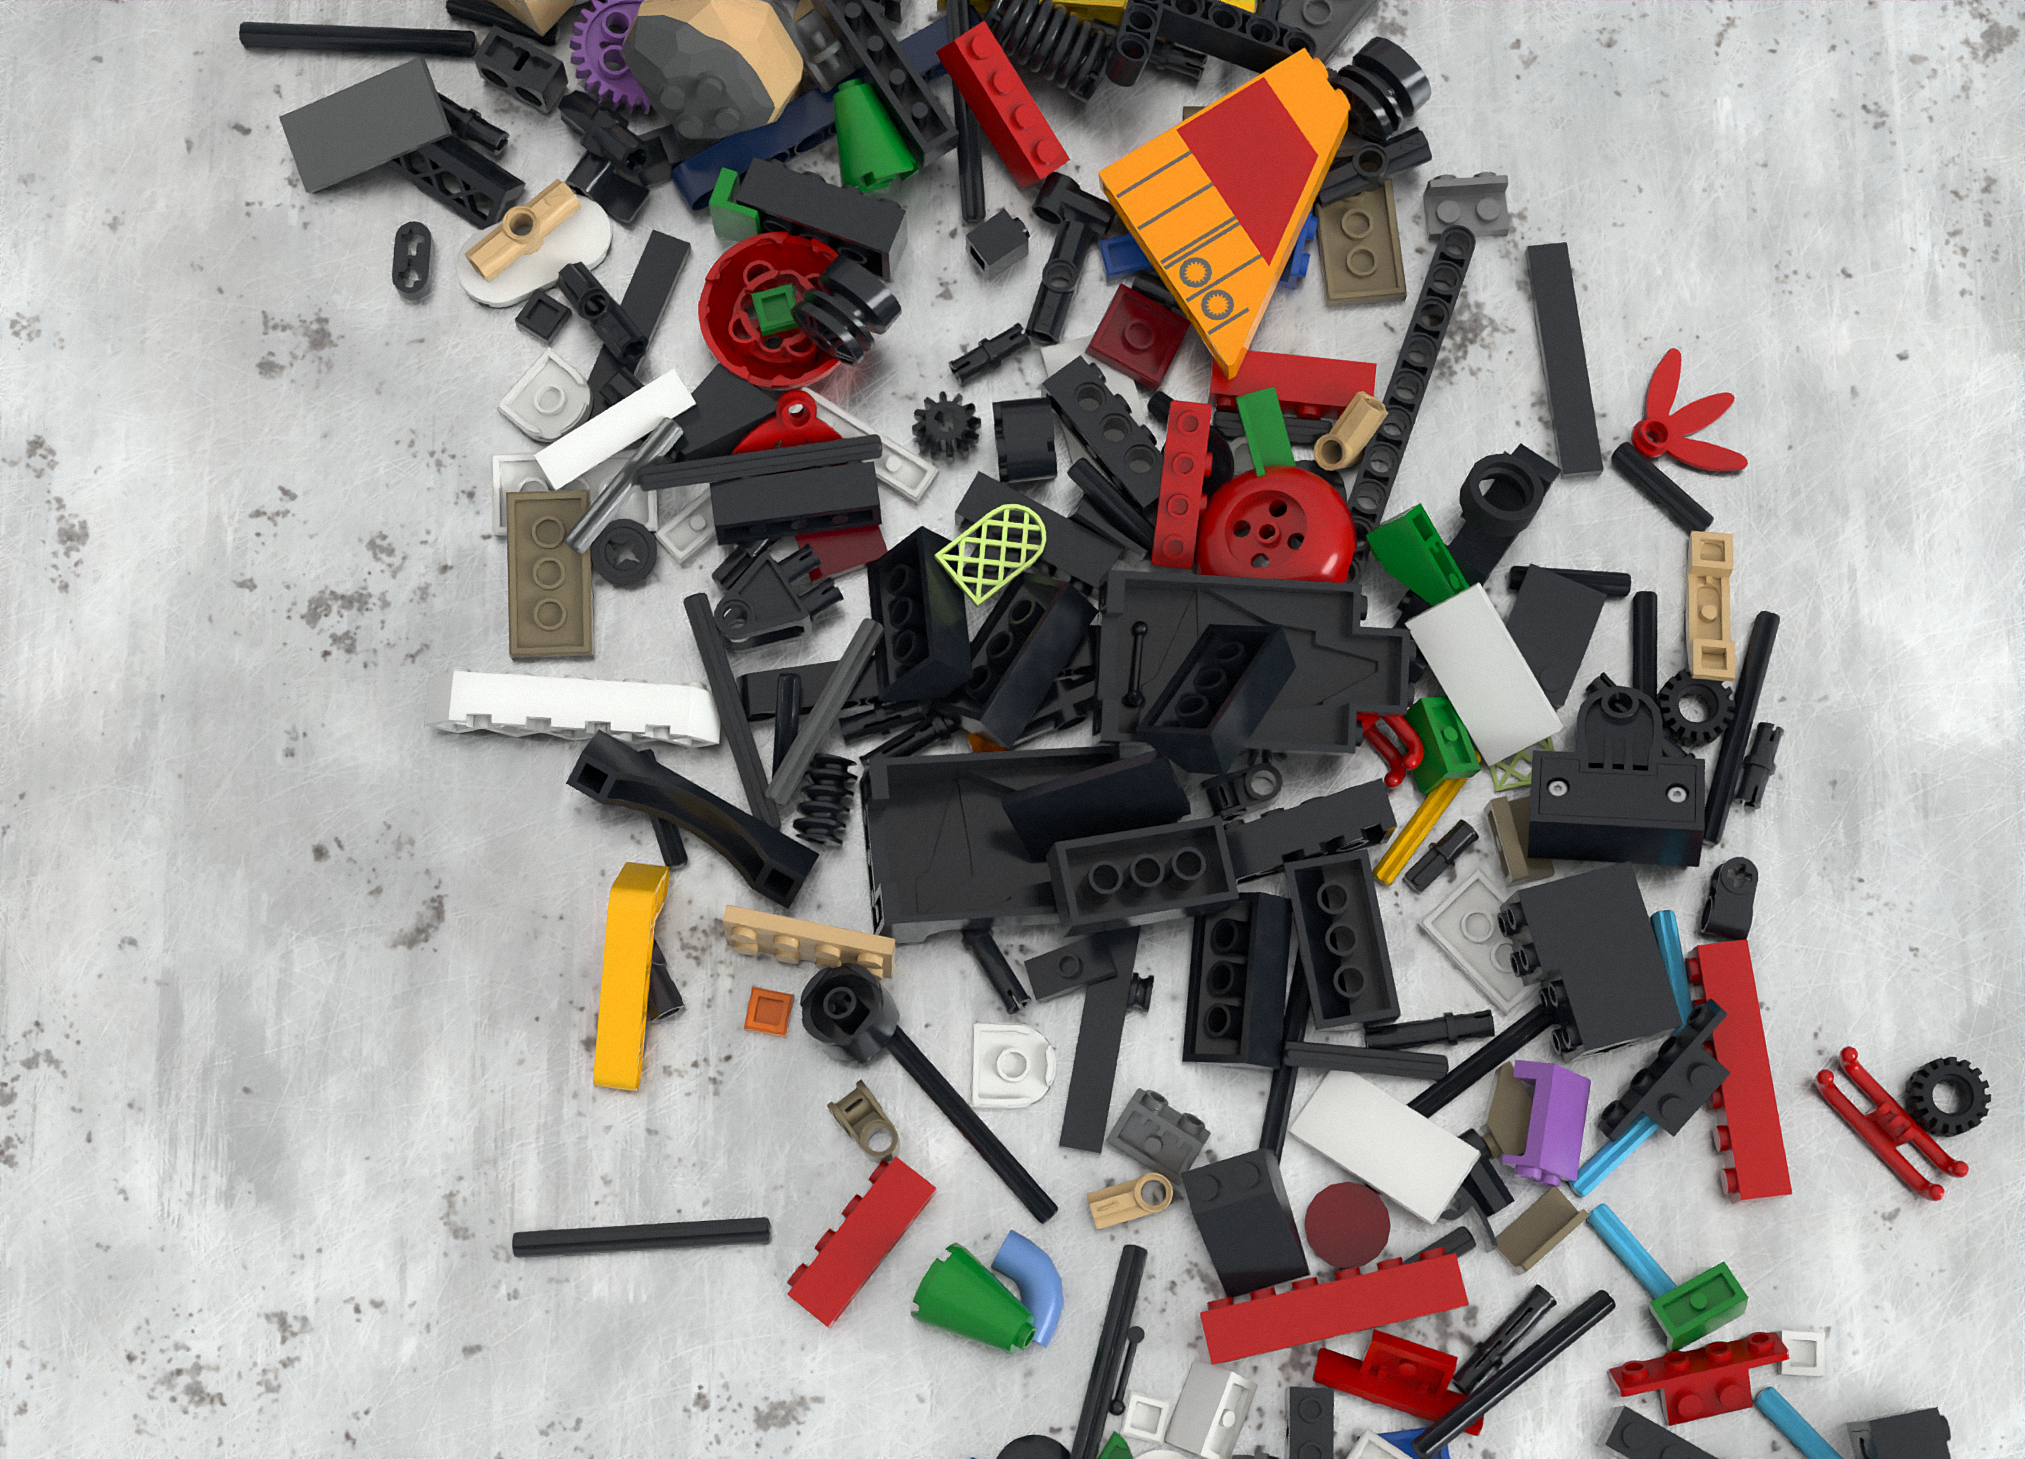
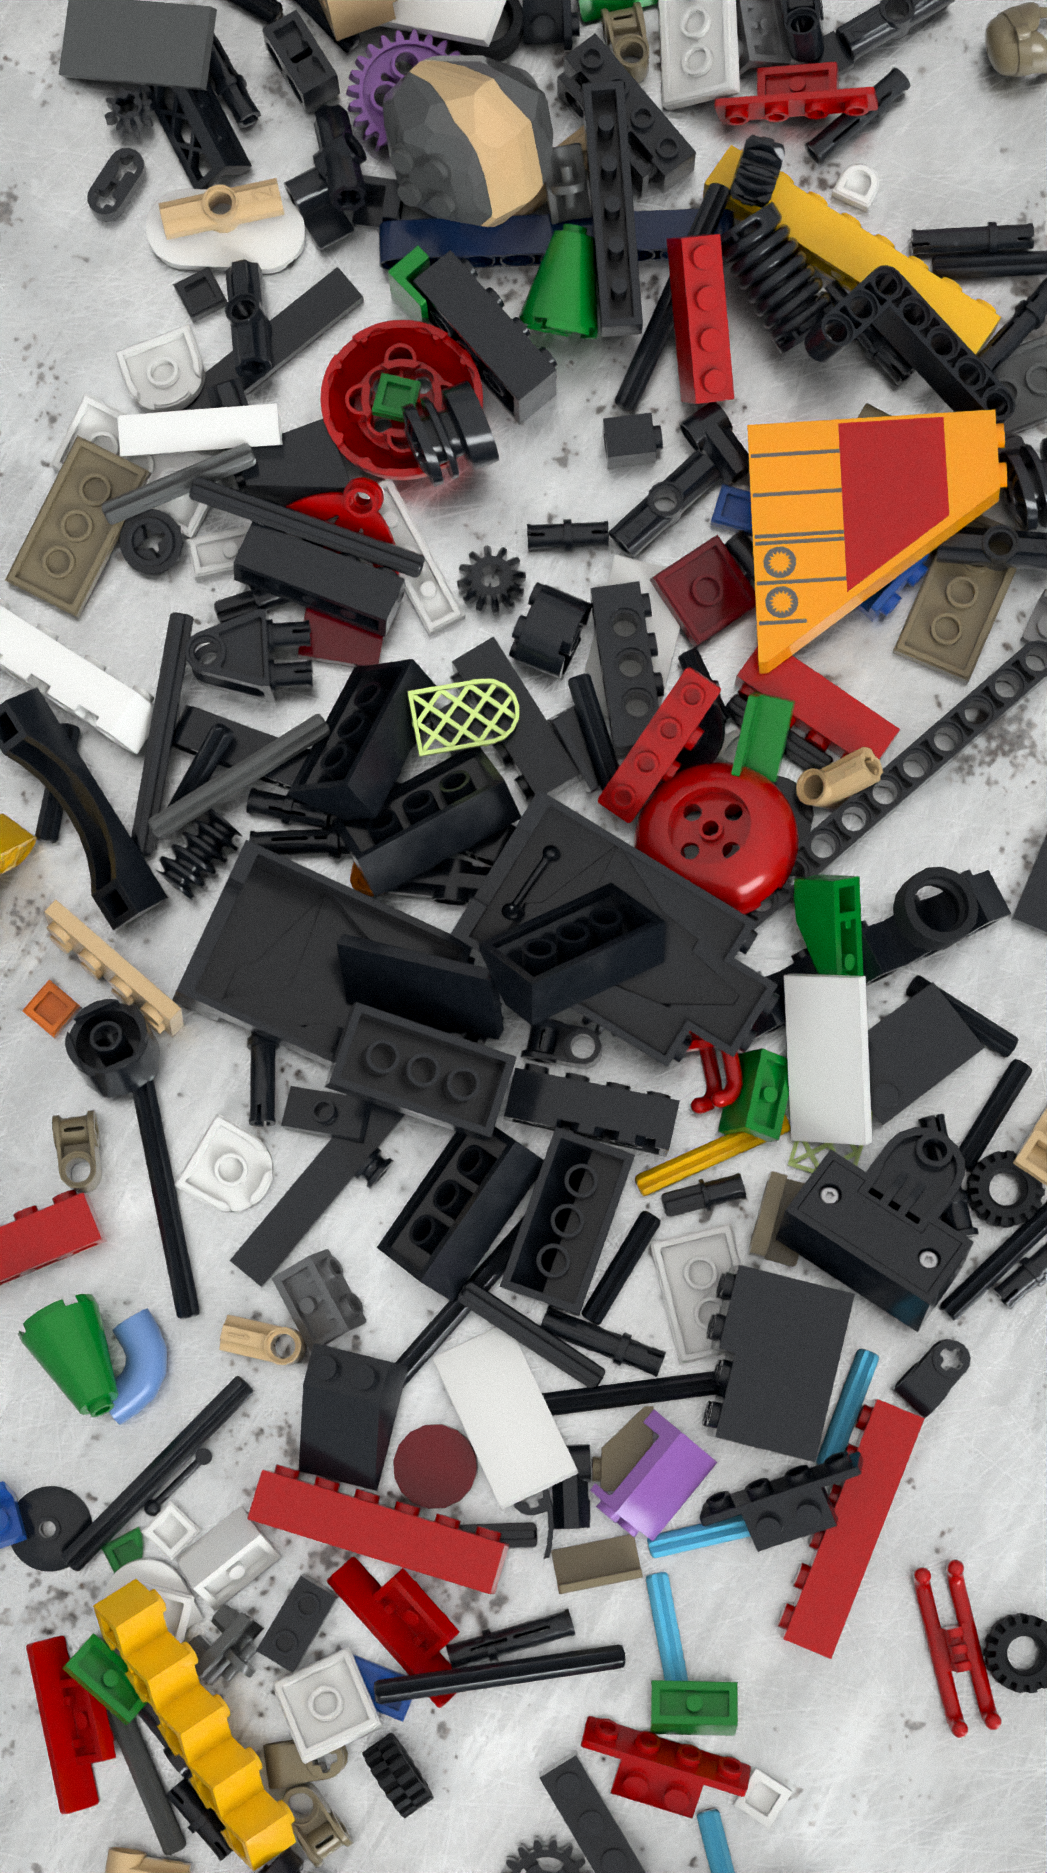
camera: 35 degrees right, 5 degrees up
none -> black gear [104,86,154,139]
none -> black axle [582,1211,661,1325]

